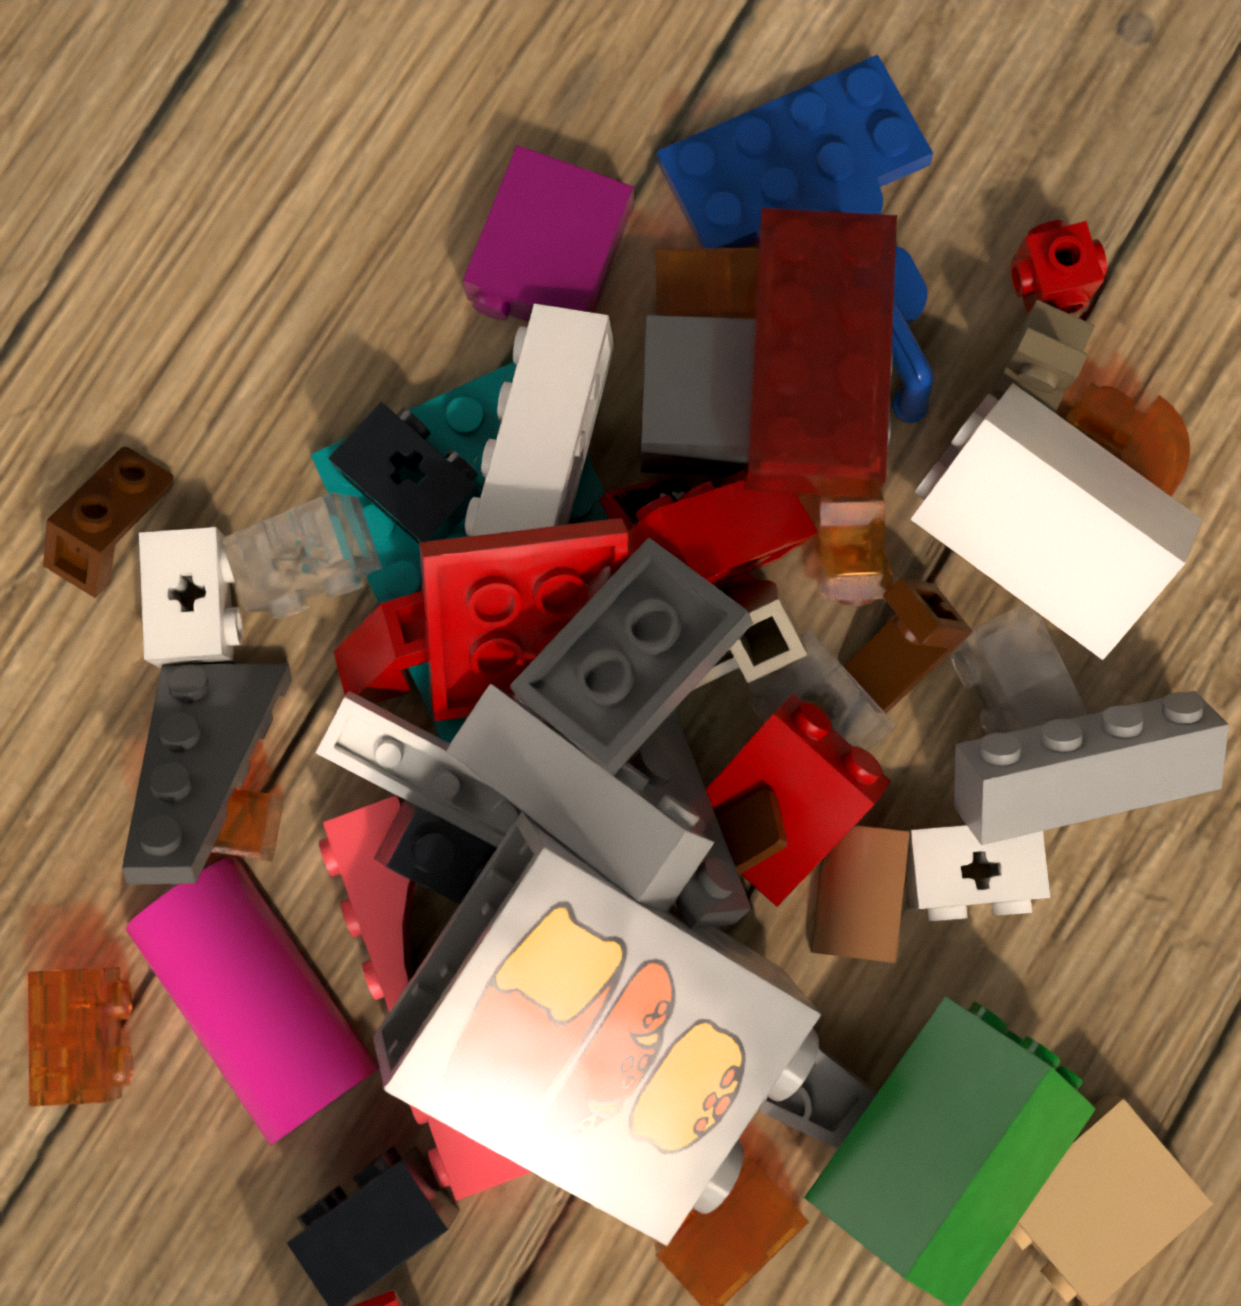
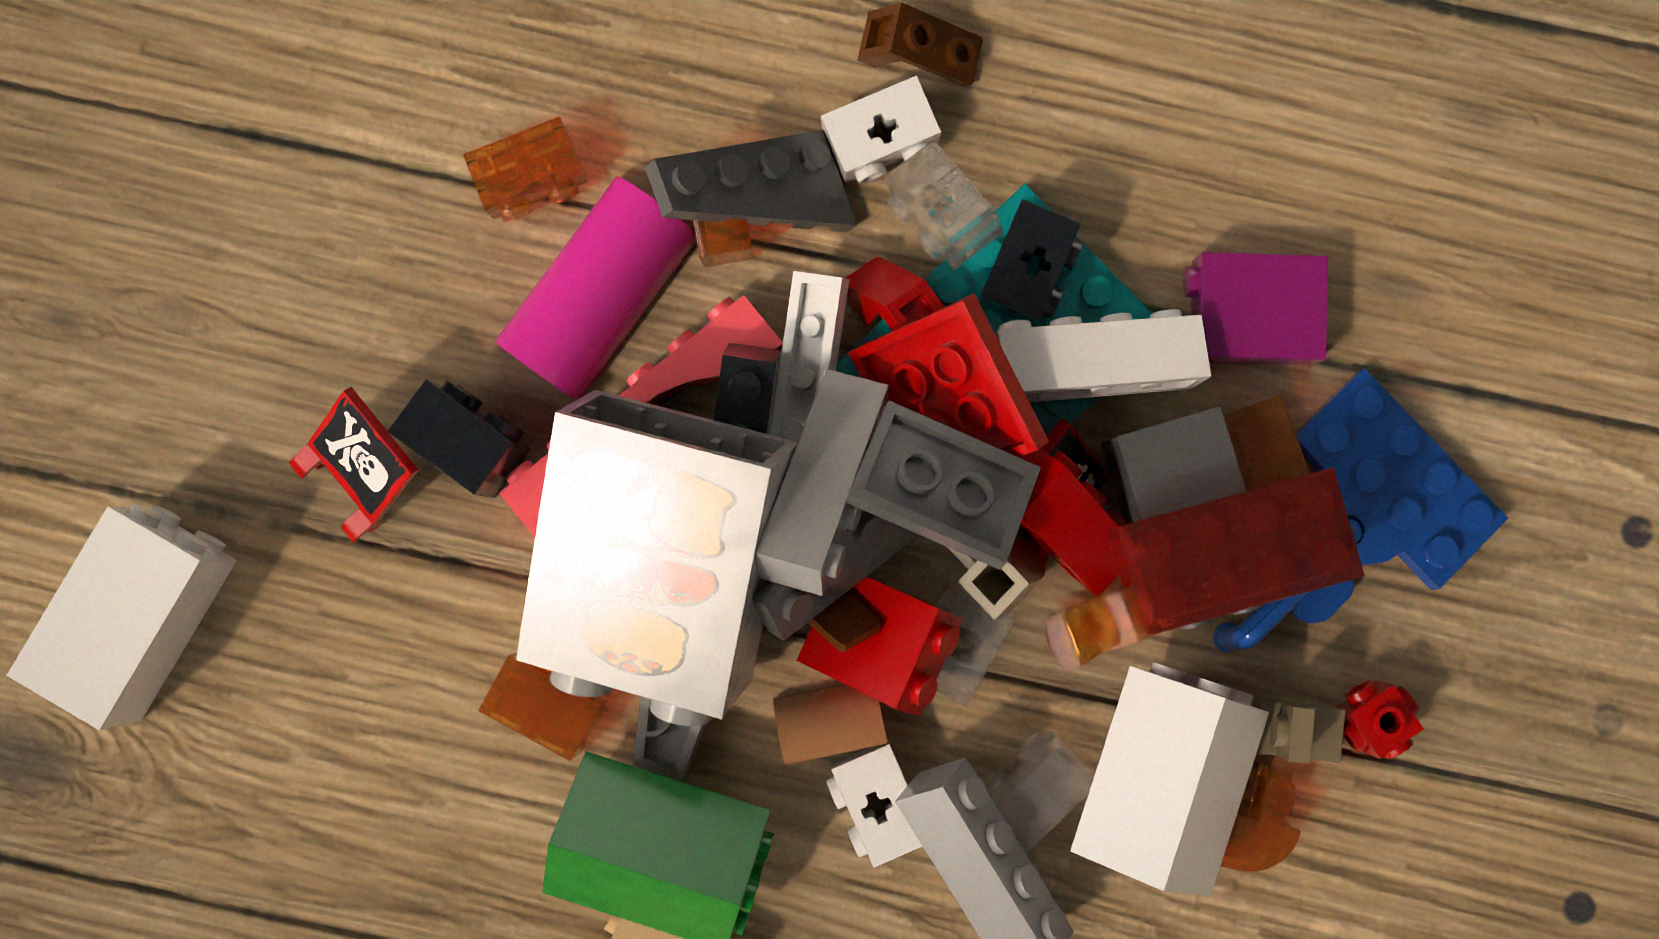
camera: 75 degrees right, 5 degrees up
reddish brown bracket [843,578,973,714] -> none

